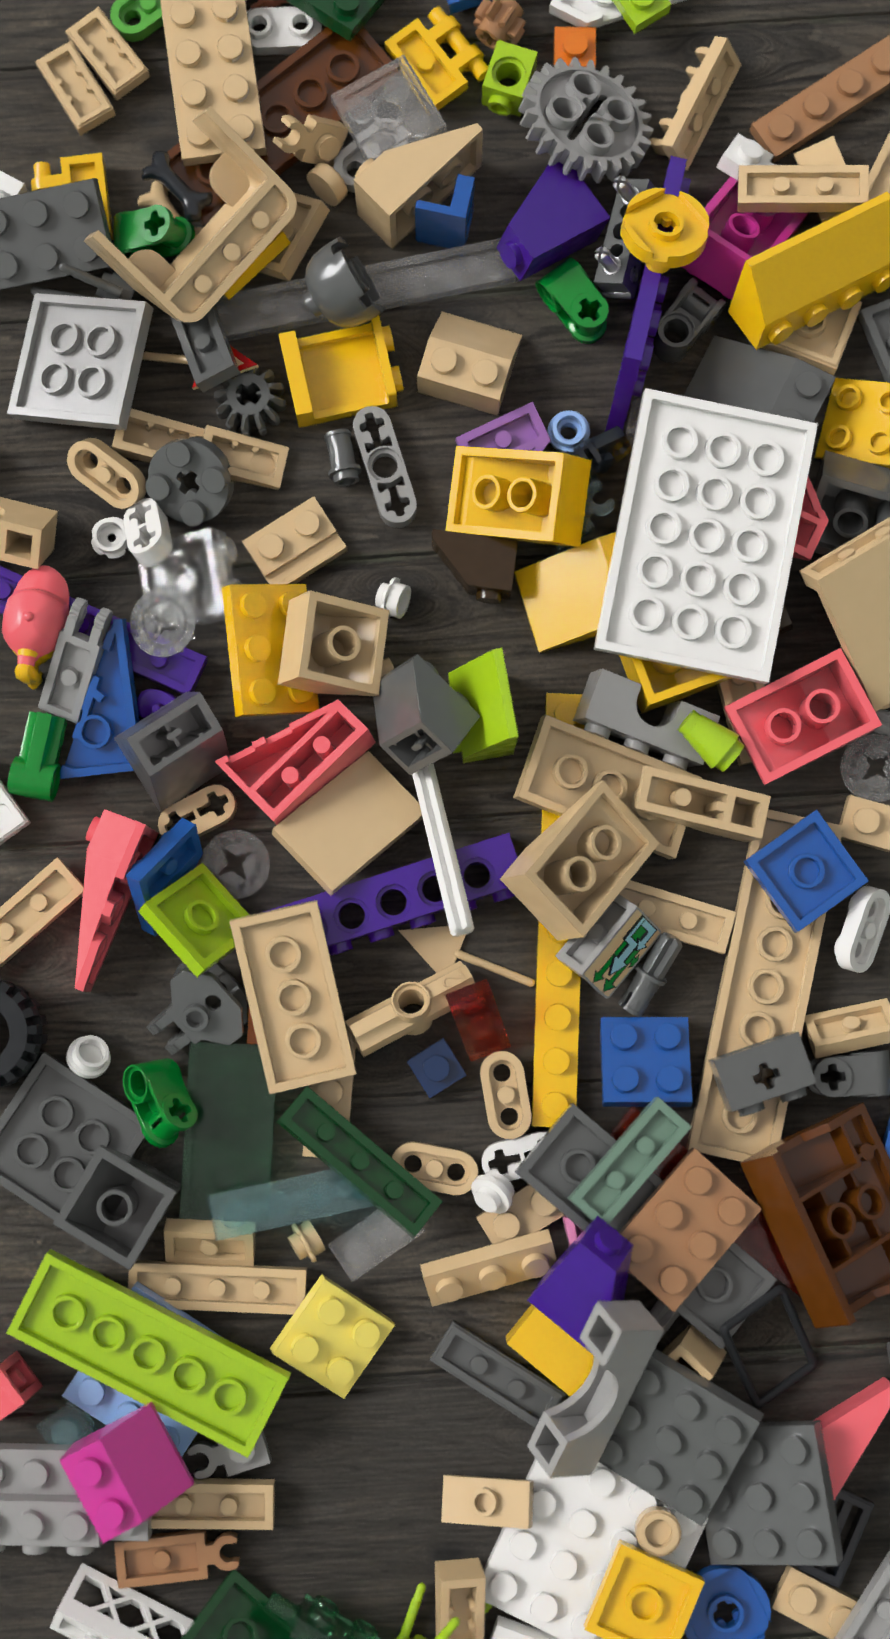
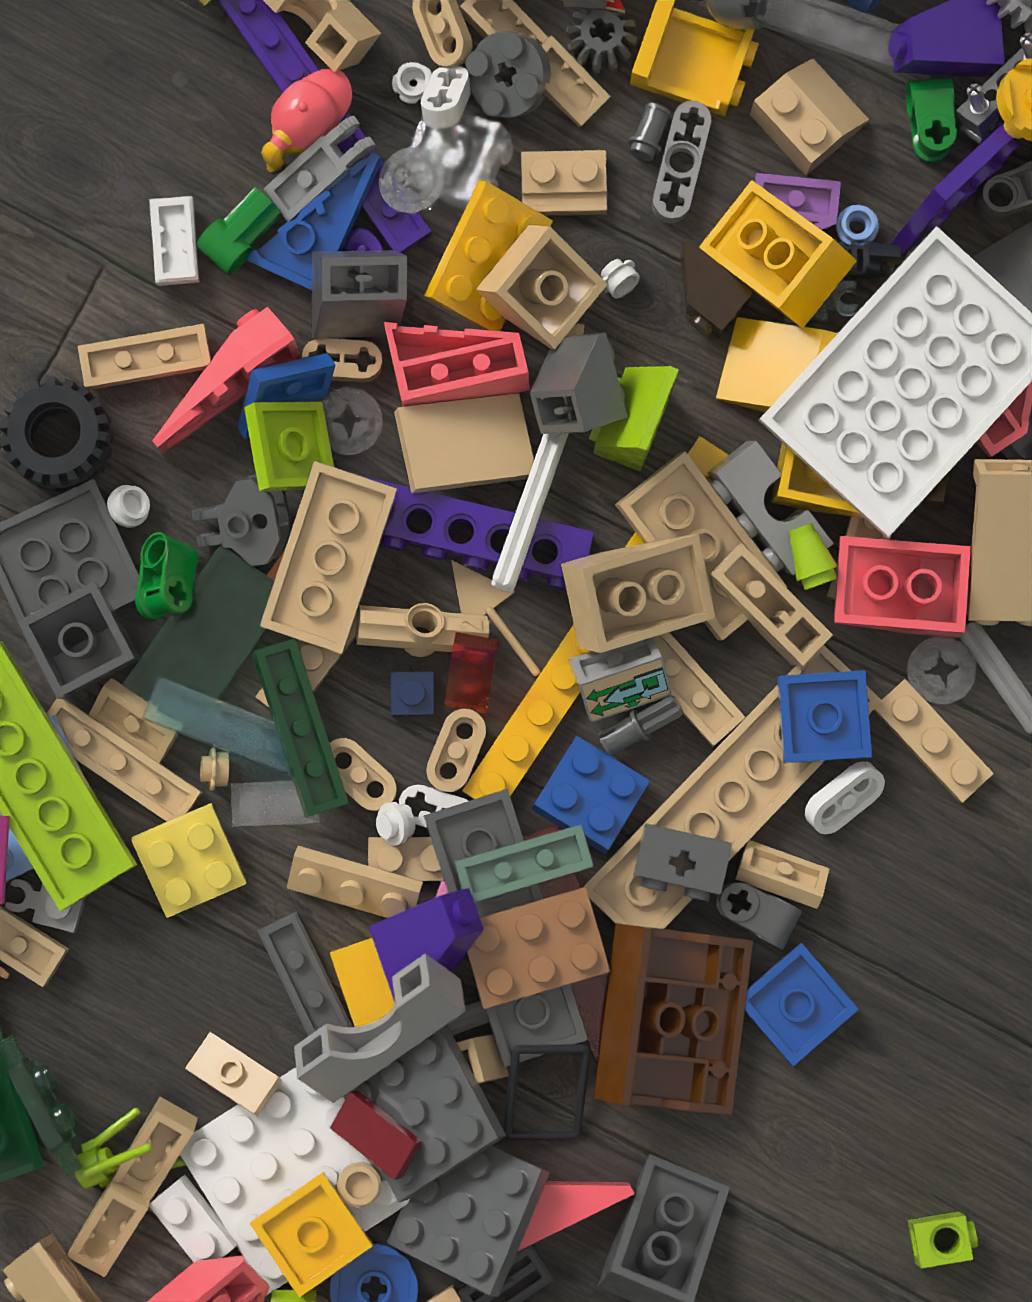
camera: 30 degrees right, 0 degrees up
none -> dark red tile [330,1090,423,1180]

